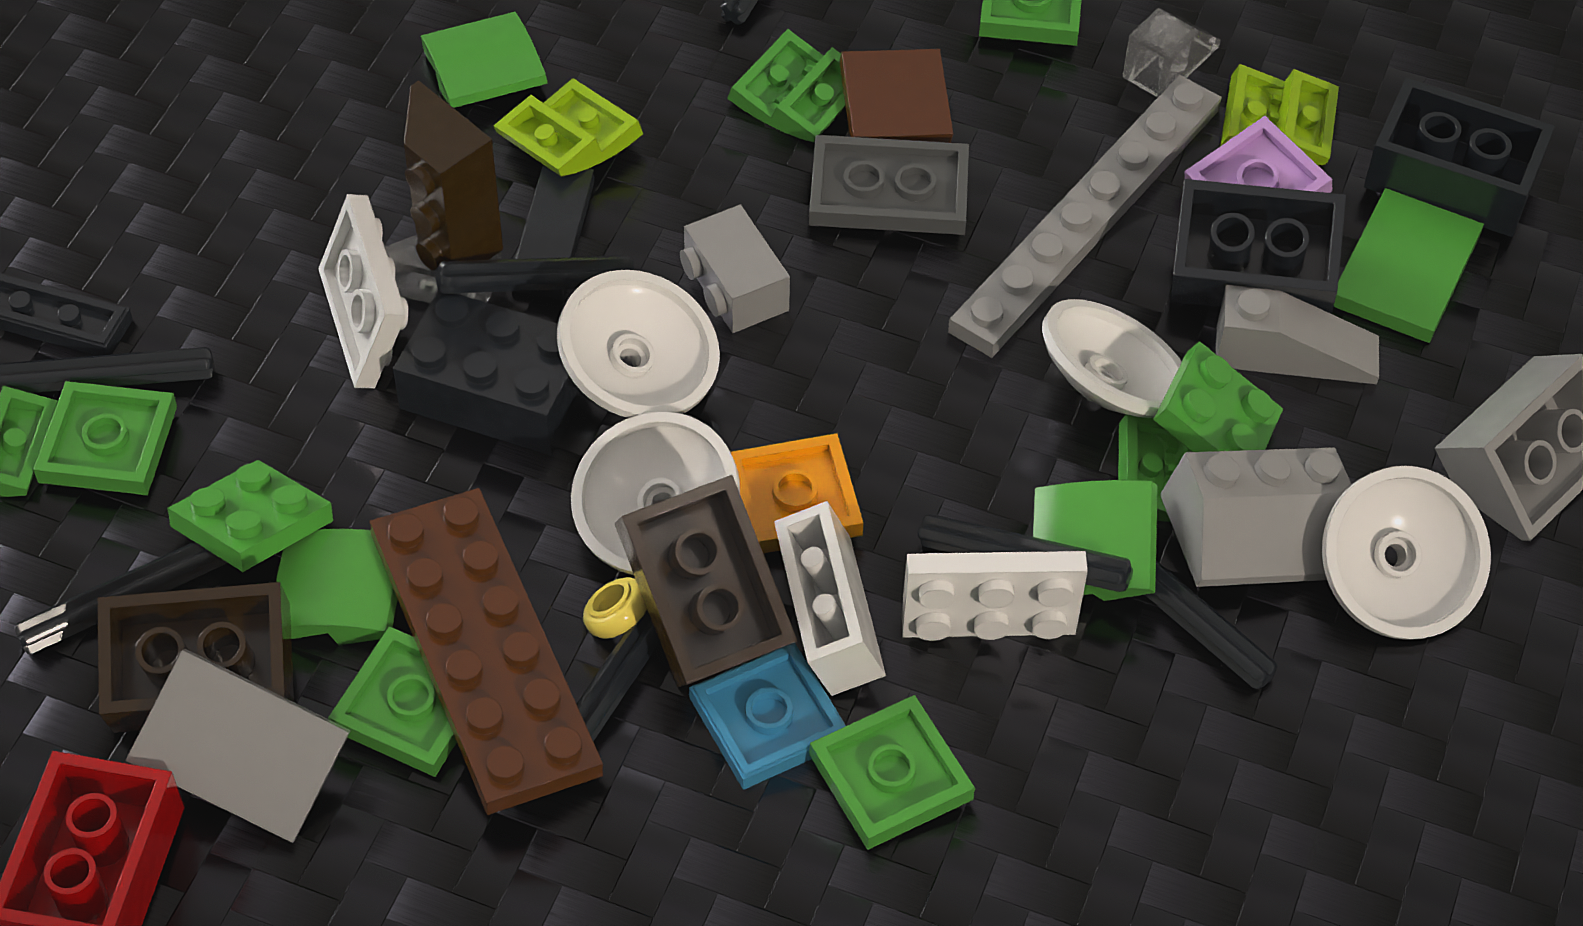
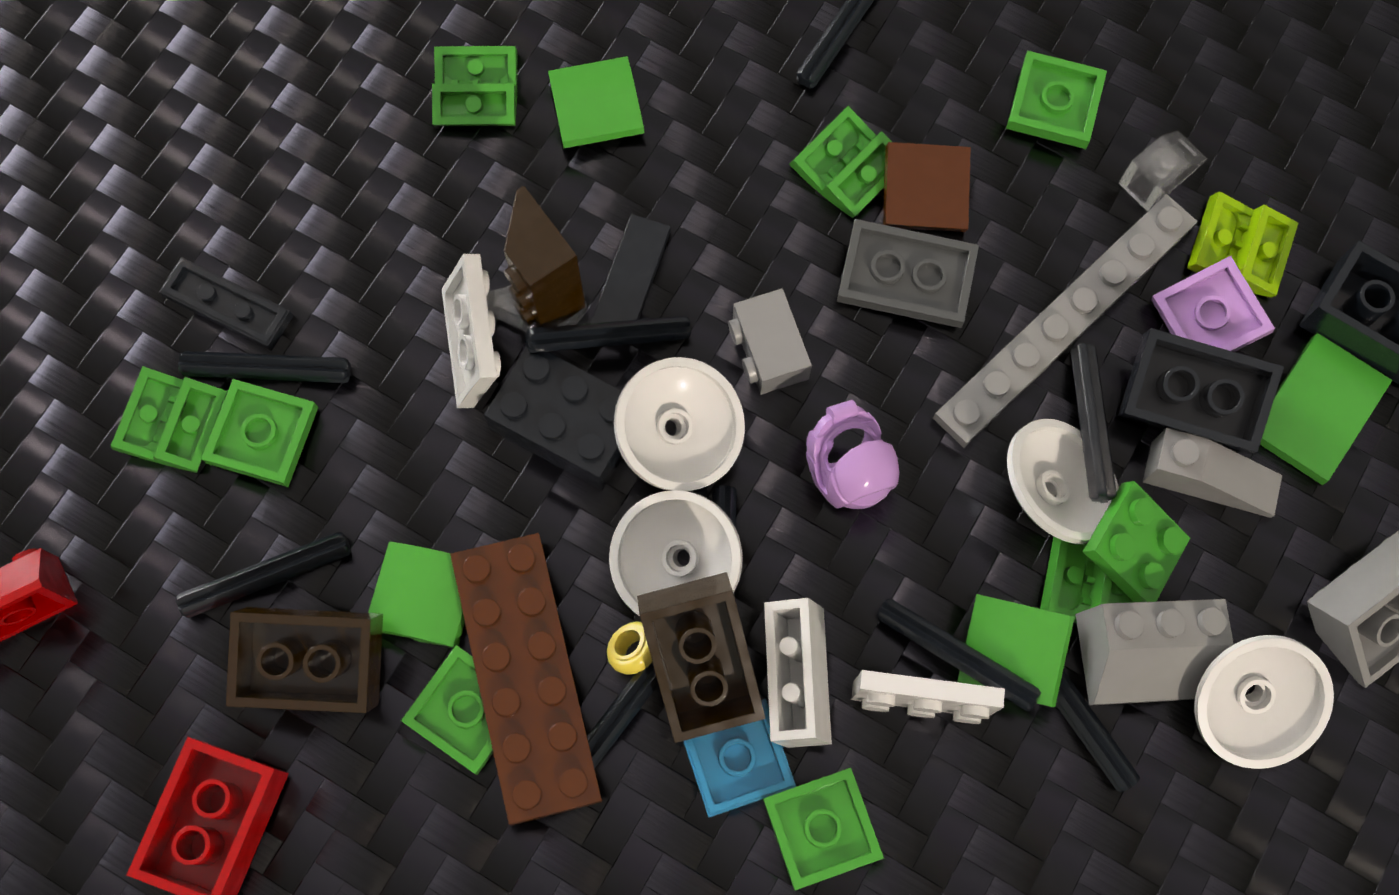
camera: 10 degrees right, 20 degrees up
light grey tile [125,649,351,843] -> none
bright green plate [168,460,333,572] -> none
lime slope [494,78,643,176] -> none
light orange plate [731,433,864,553] -> none
none -> bright green slope [432,46,517,126]
none -> lavender helmet [806,400,900,509]
none -> black axle [1070,342,1117,503]

